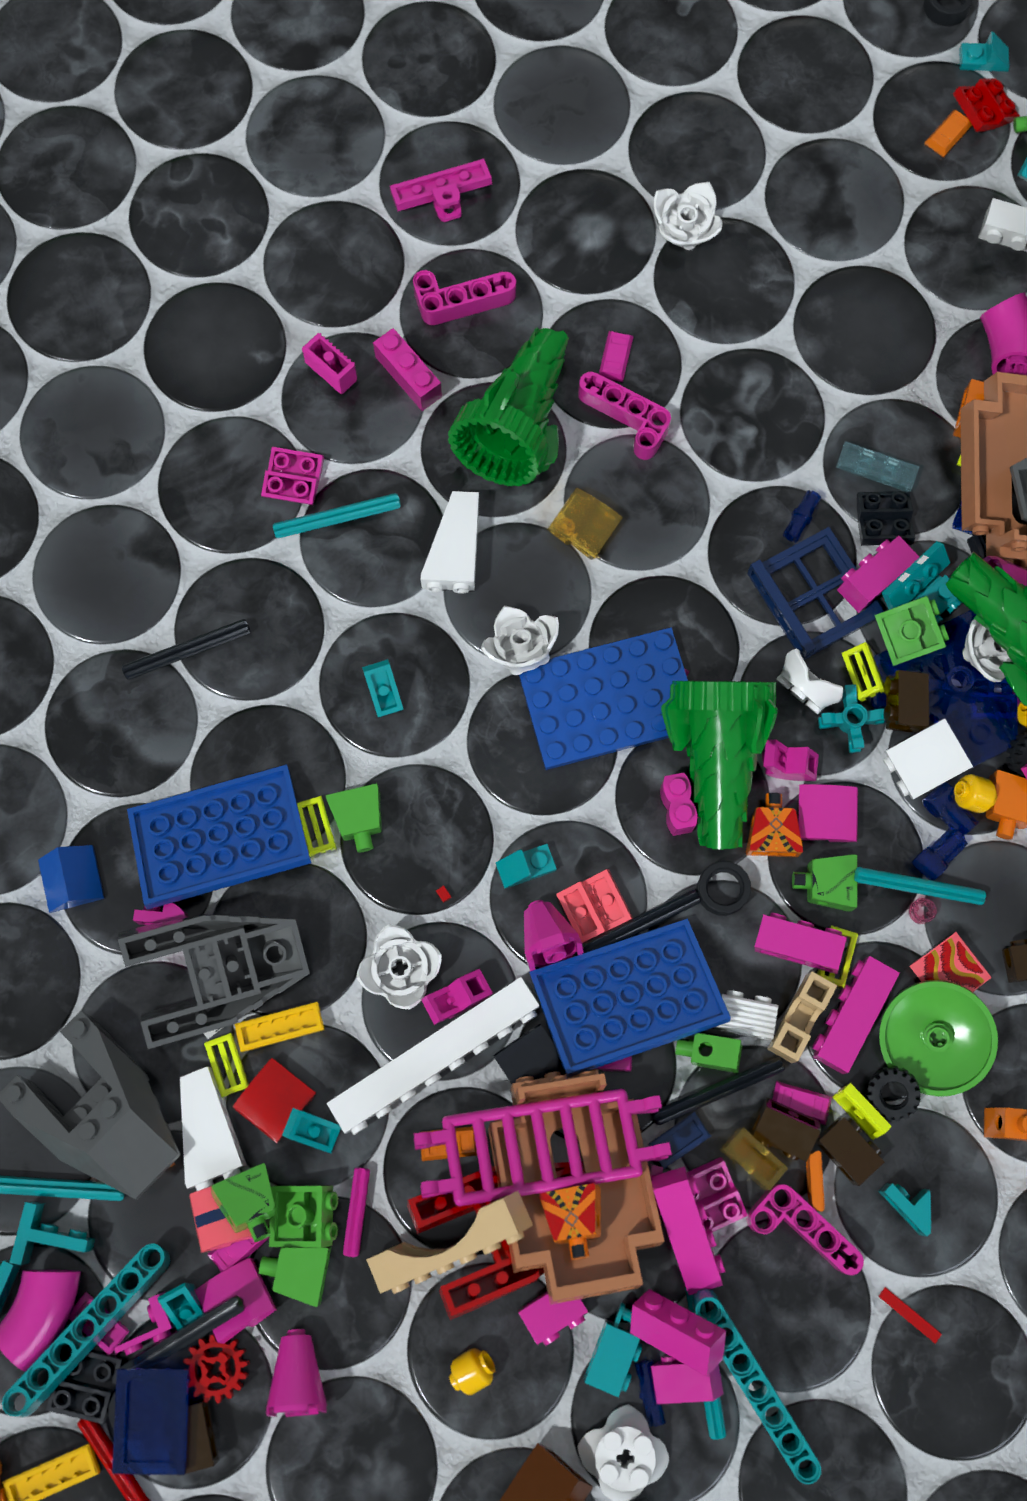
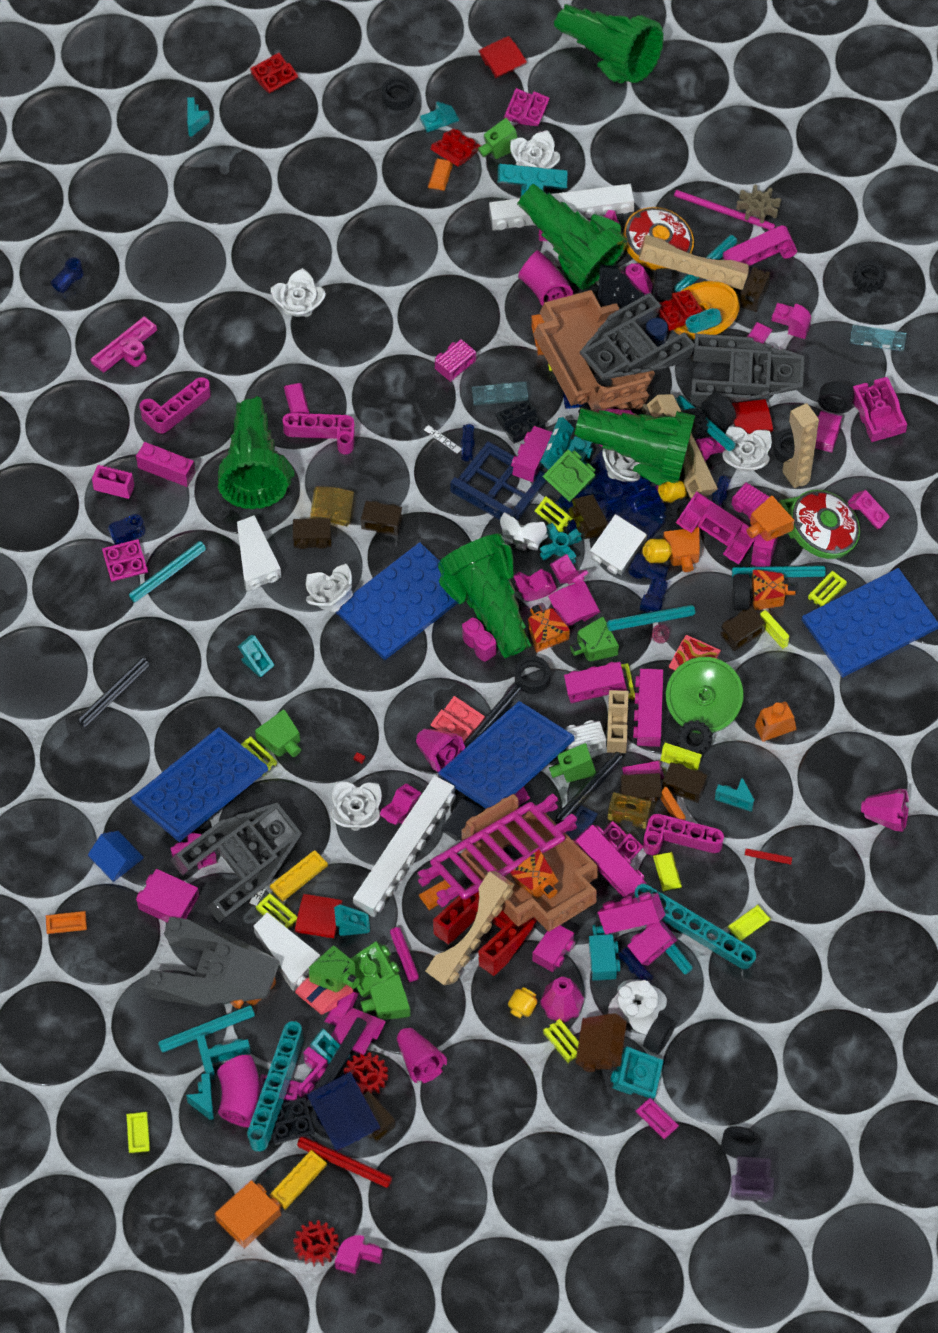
camera: 25 degrees left, 15 degrees down
teal slope [495,844,557,889] -> none
none -> clear blue piece [51,257,84,293]
none -> clear blue piece [108,514,146,545]
none -> dark pink brick [136,869,199,923]
none -> dark brown brick [293,518,331,549]
none -> dark brown brick [361,501,403,536]
none -> white sticker [424,425,462,454]
none -> dark pink brick [435,339,476,382]
none -> dark pink cone [540,977,584,1023]
none -> neon yellow tile [543,1019,579,1063]
none -> dark pink bracket [550,554,588,585]
none -> neon yellow tile [653,852,682,891]
none -> neon yellow tile [727,905,771,941]

